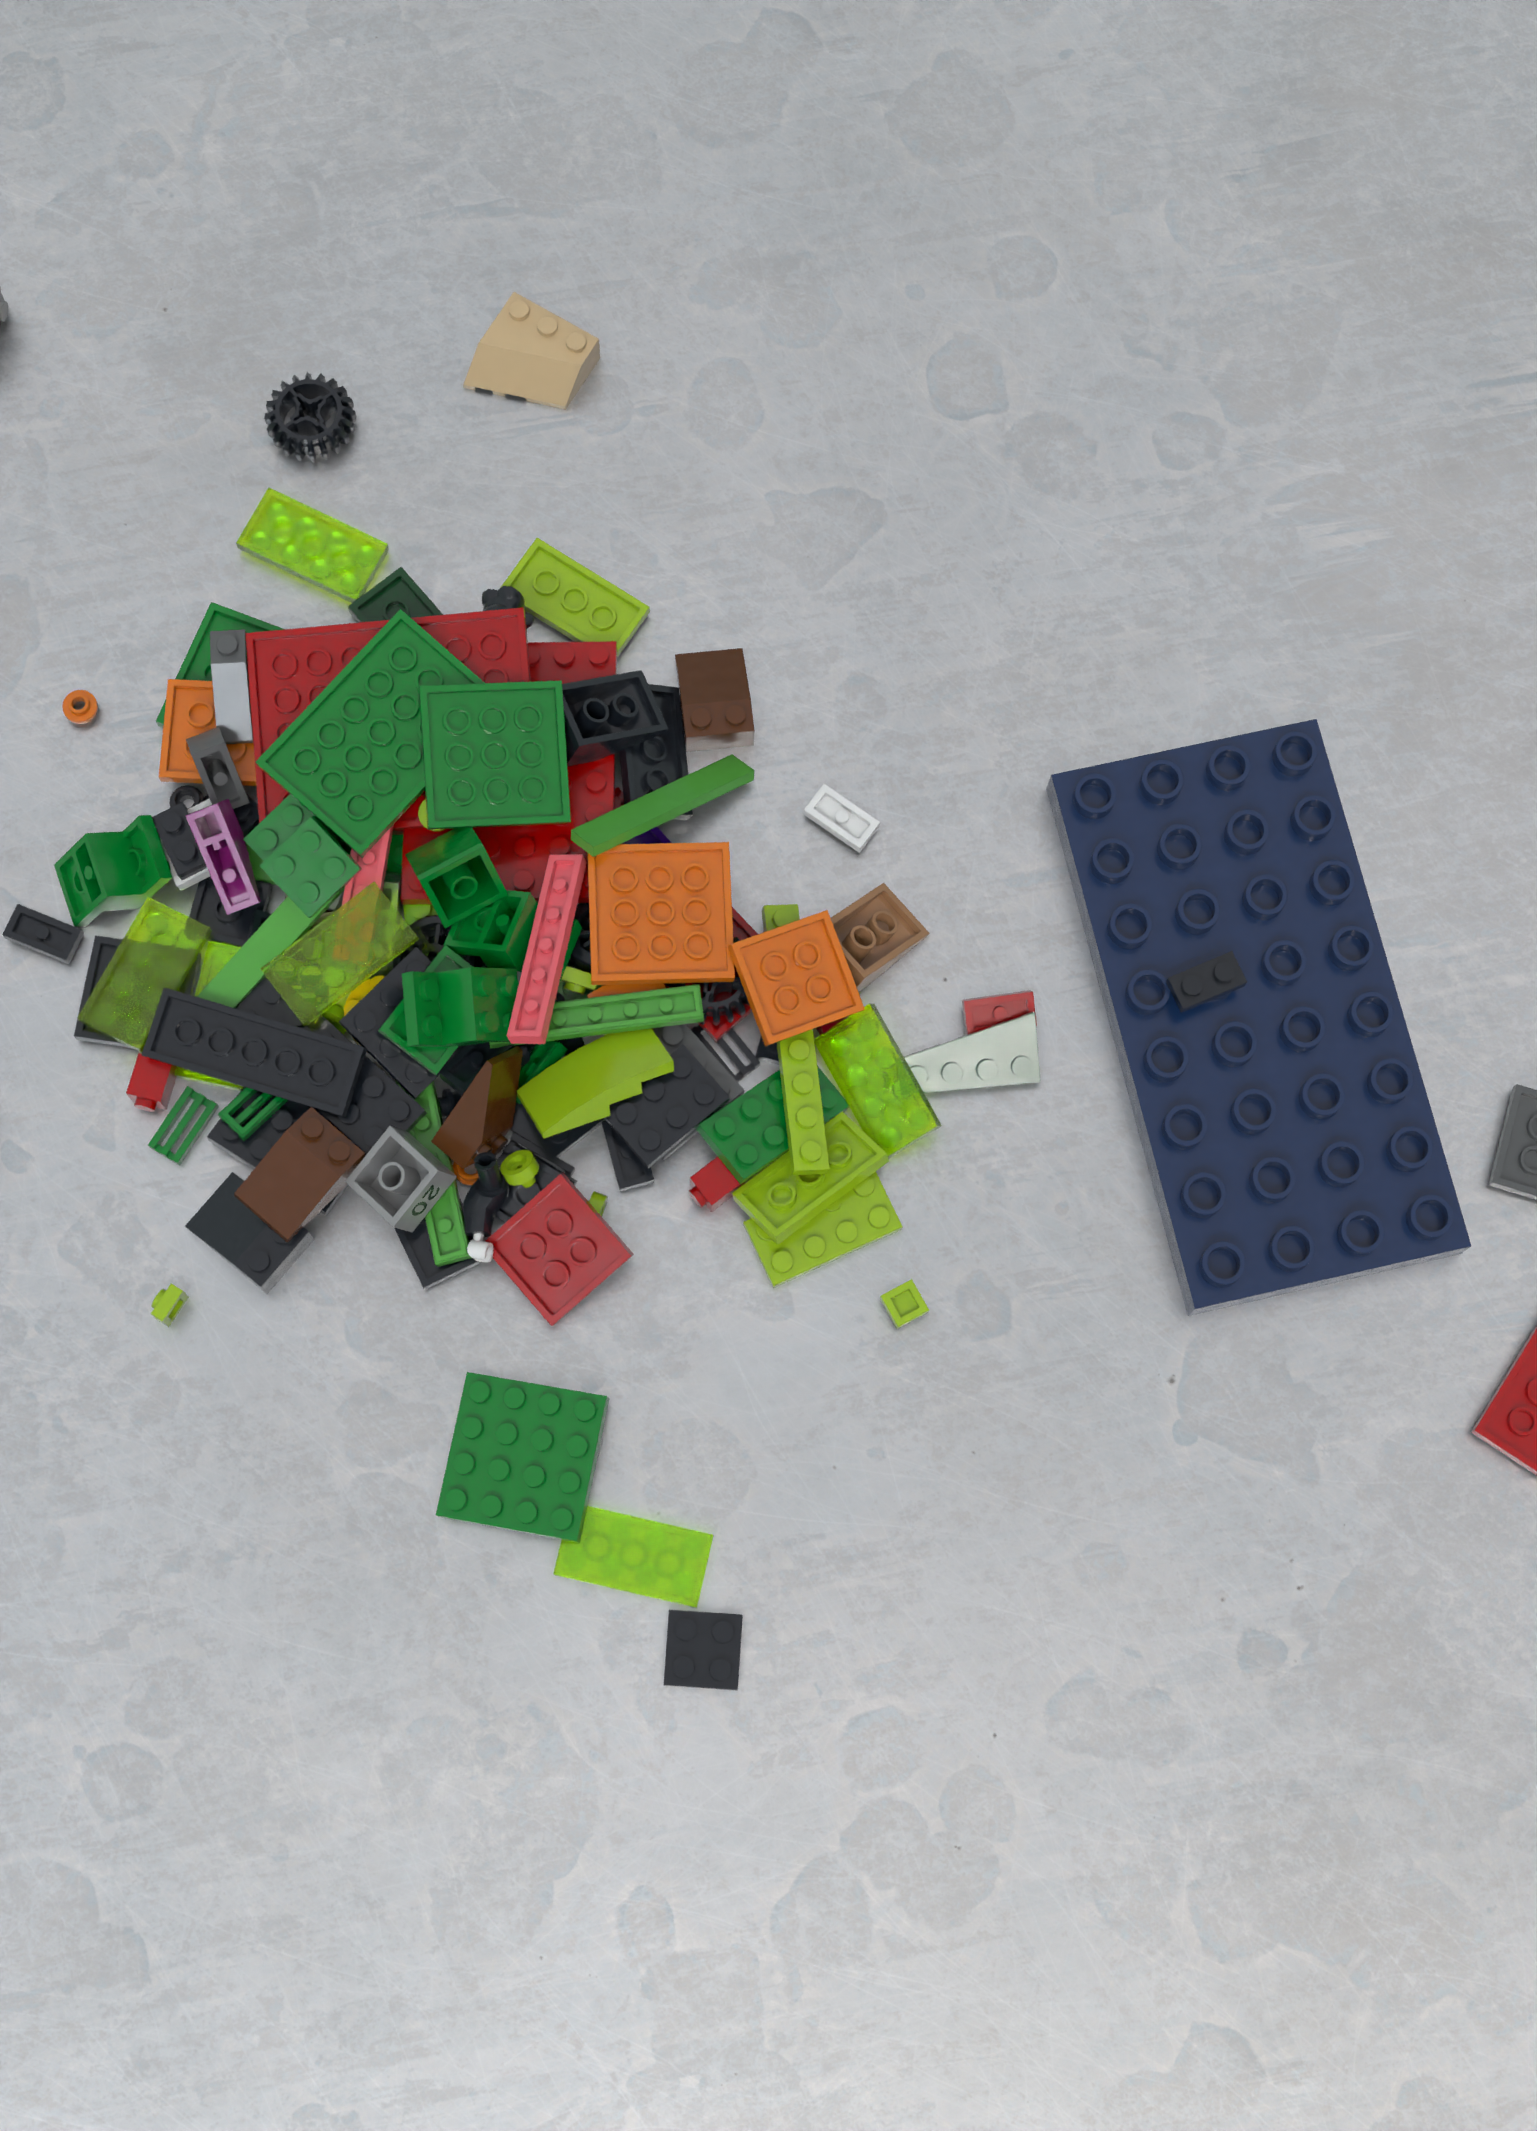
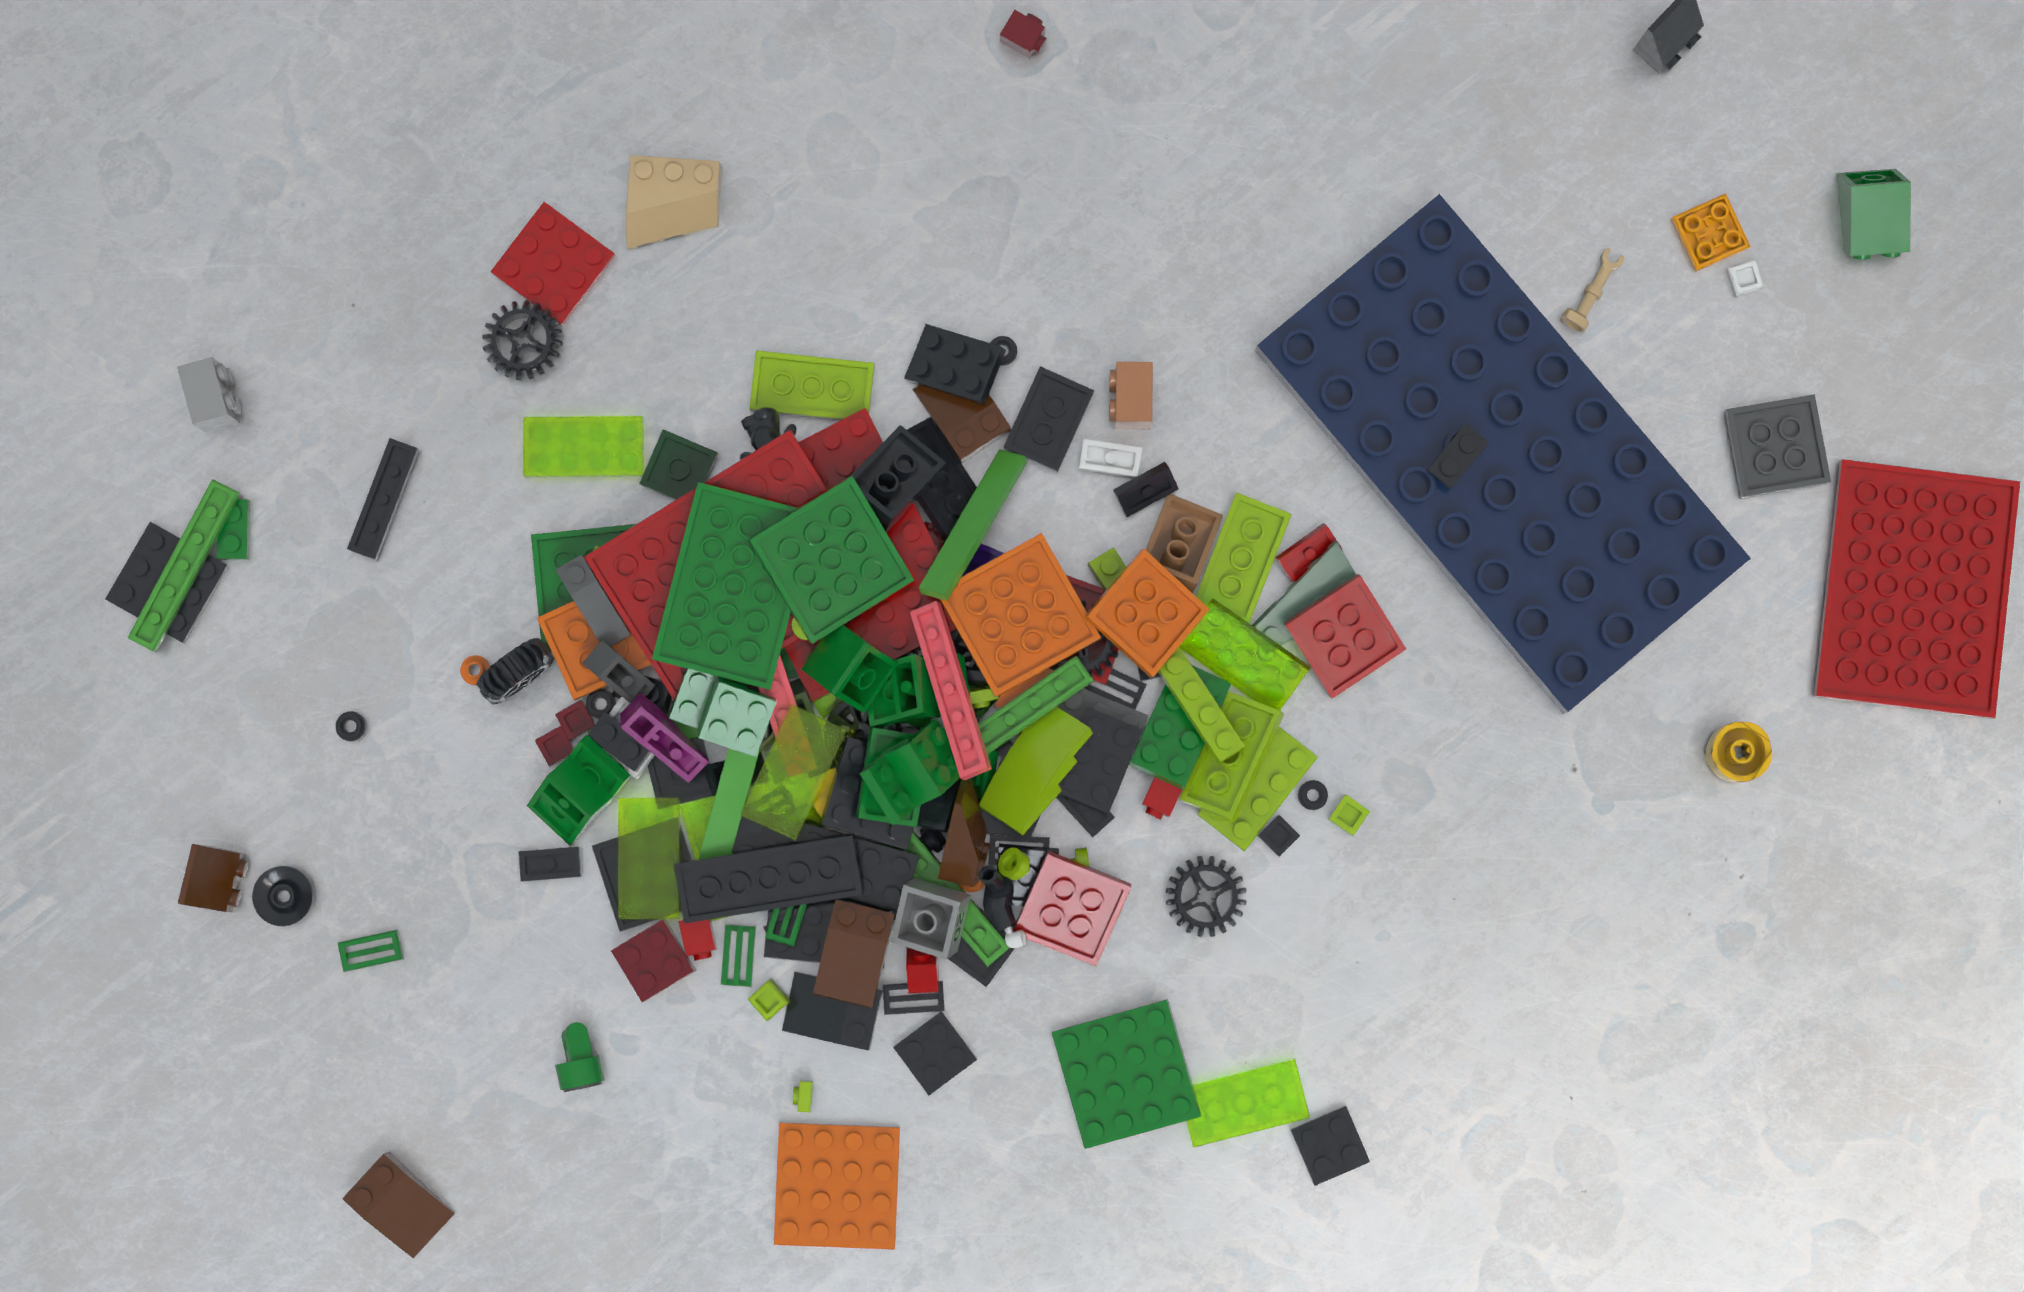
camera: 20 degrees left, 10 degrees up
none -> black plate [347,438,419,561]
none -> black gear [476,638,554,705]
none -> red plate [490,202,616,326]
none -> dark red plate [535,726,574,767]
none -> dark red plate [555,700,595,741]
none -> dark red brick [611,919,697,1003]
none -> lime tile [748,978,791,1021]
none -> orange plate [774,1122,900,1250]
none -> black tile [883,981,945,1015]
none -> black plate [893,1011,977,1096]
none -> black plate [904,324,1006,405]
none -> red brick [906,947,939,993]
none -> black plate [990,336,1017,366]
none -> dark red brick [1000,9,1047,59]
none -> black plate [1003,366,1094,473]
none -> nougat brick [1109,362,1153,430]
none -> black plate [1113,462,1179,517]
none -> black gear [1165,856,1247,937]
none -> lime plate [1196,492,1292,626]
none -> black plate [1258,815,1300,857]
none -> plate [1283,574,1406,699]
none -> black plate [1298,780,1328,810]
none -> tan piece [1560,248,1624,333]
none -> yellow brick [1705,722,1772,783]

